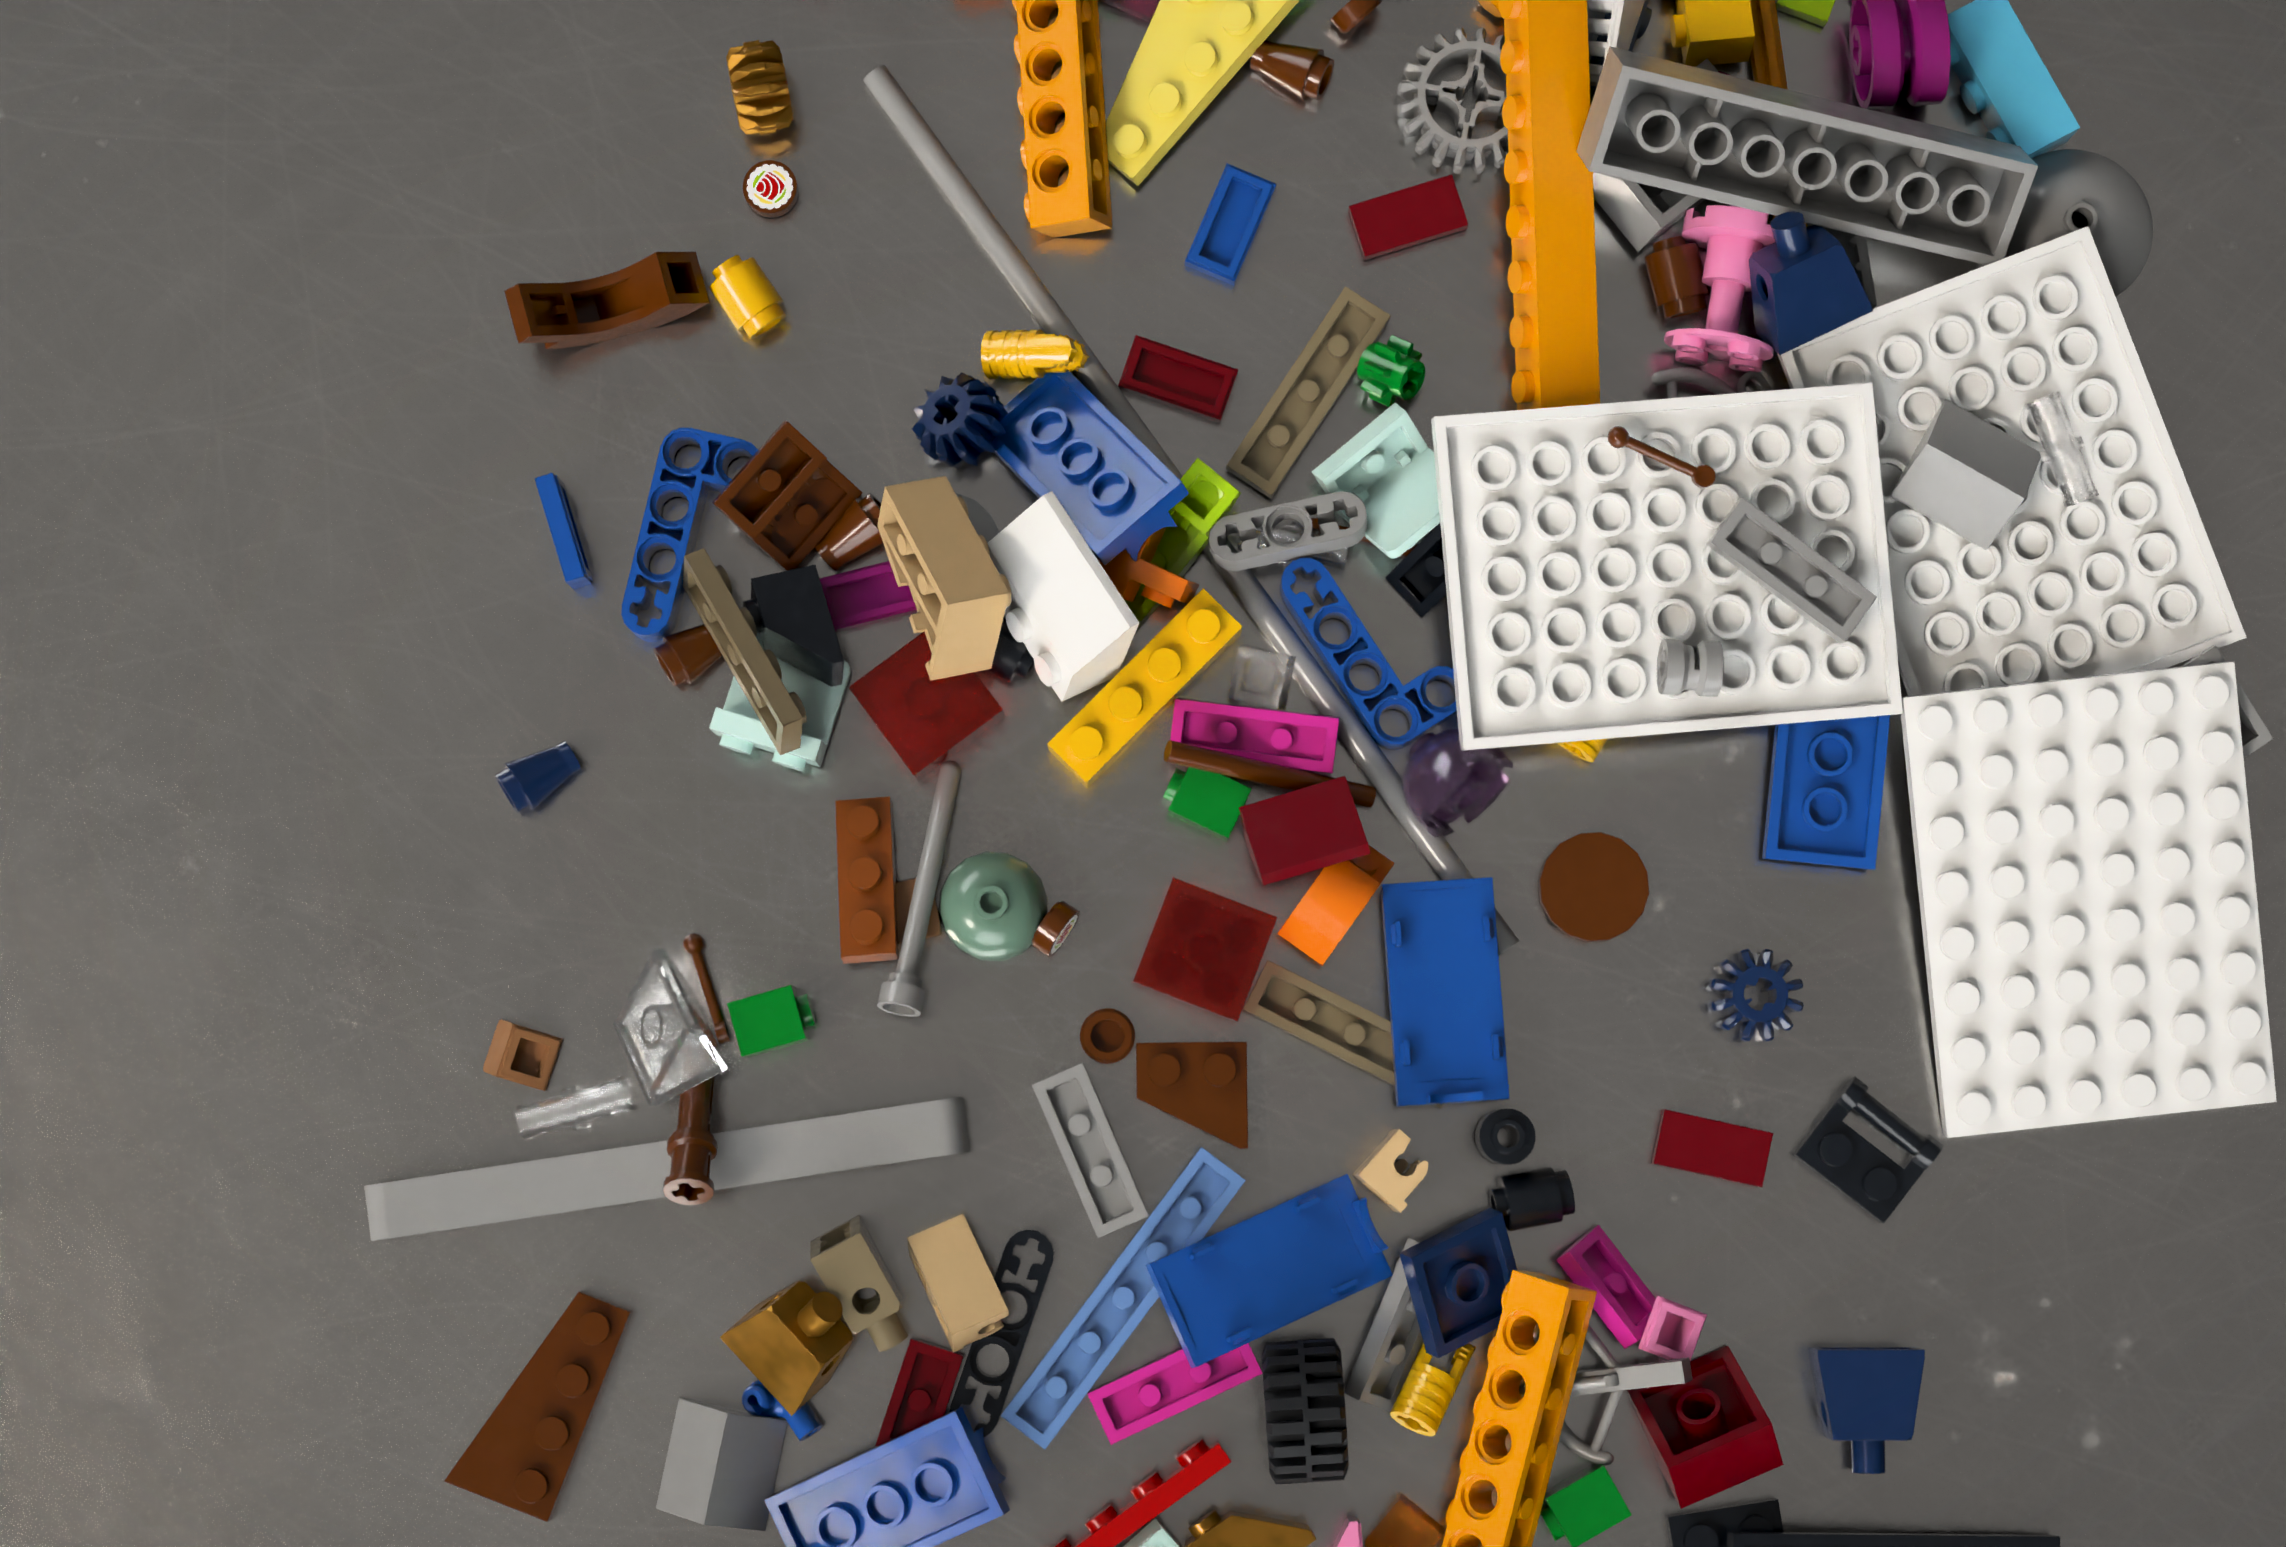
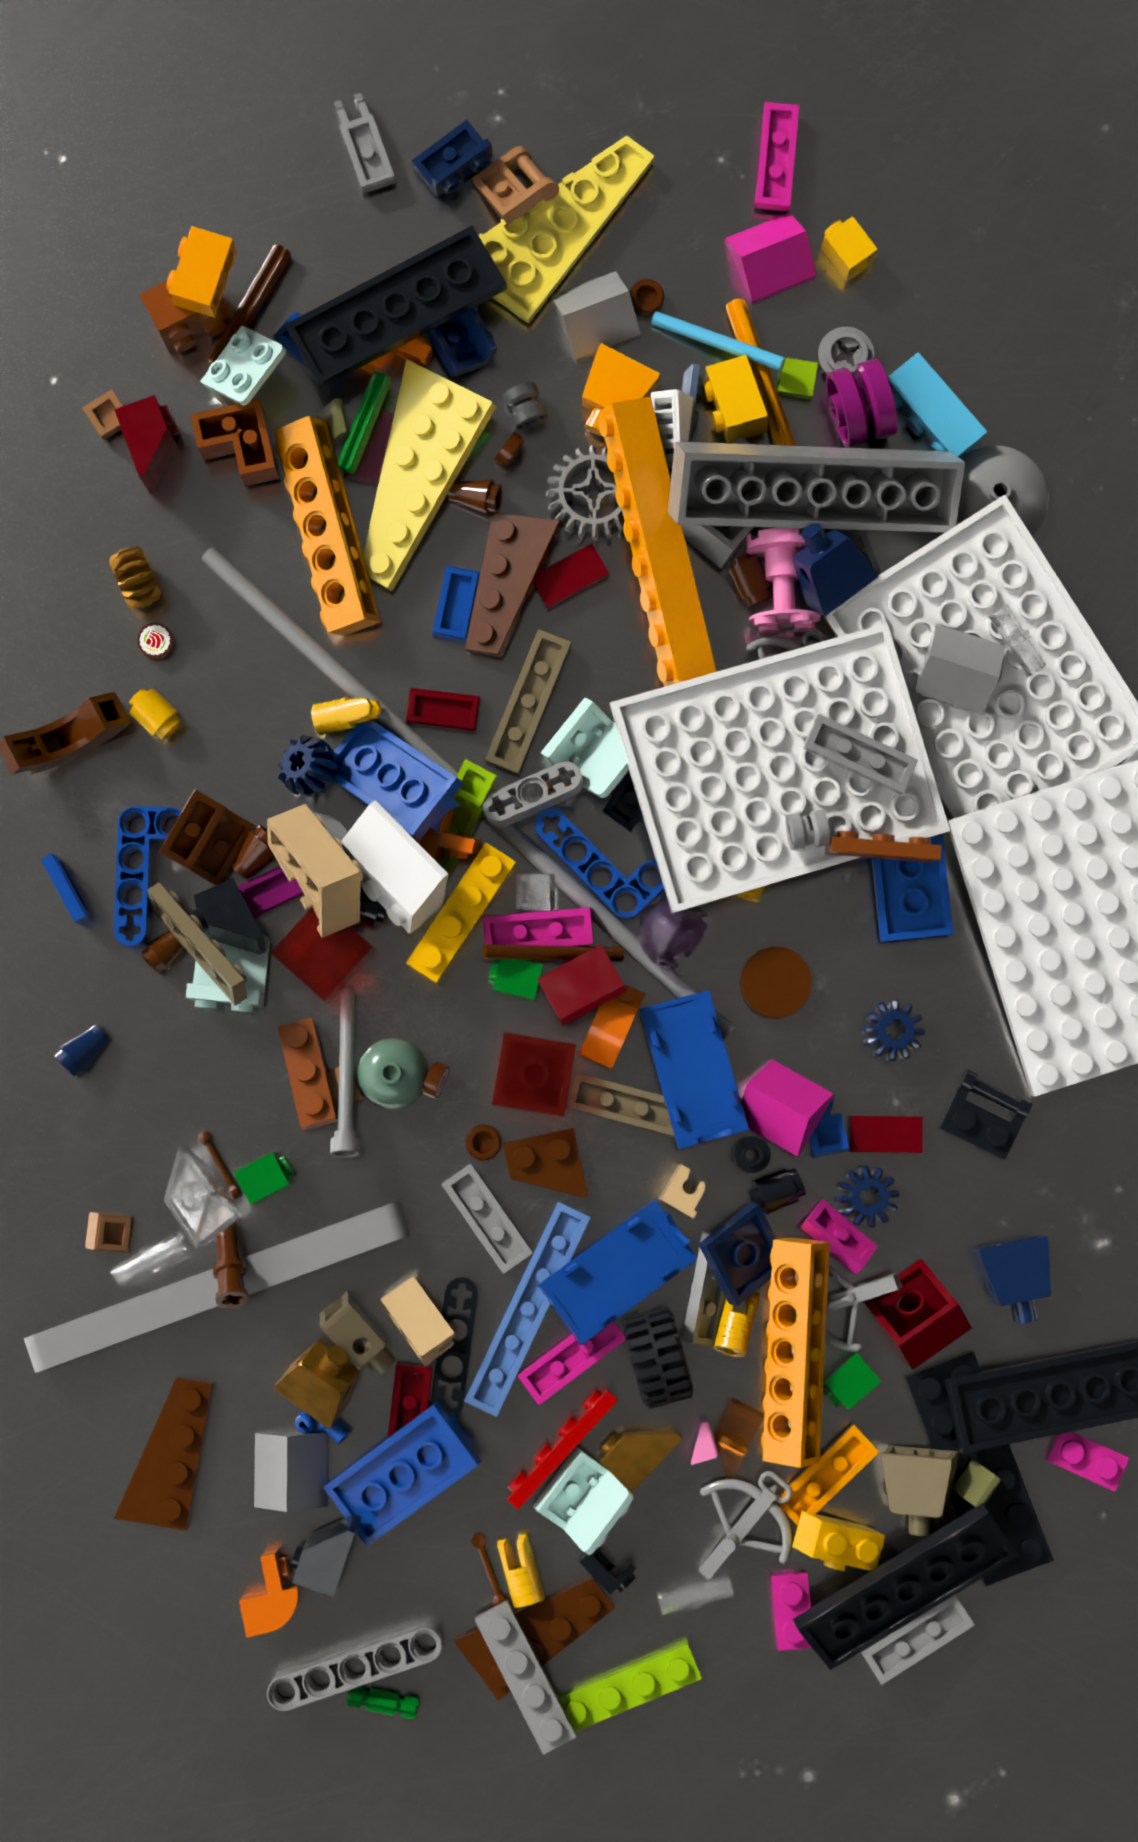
camera: 10 degrees left, 0 degrees up
green gear [1357,335,1425,407] -> none
reddish brown hinge [1608,426,1716,488] -> none
bright pink slope [1638,1296,1707,1361] -> none
none -> reddish brown wing [465,513,563,657]
none -> dark pink slope [741,1059,835,1158]
none -> blue plate [810,1090,850,1158]
none -> dark orange plate [825,831,942,863]
none -> dark blue gear [837,1166,900,1228]

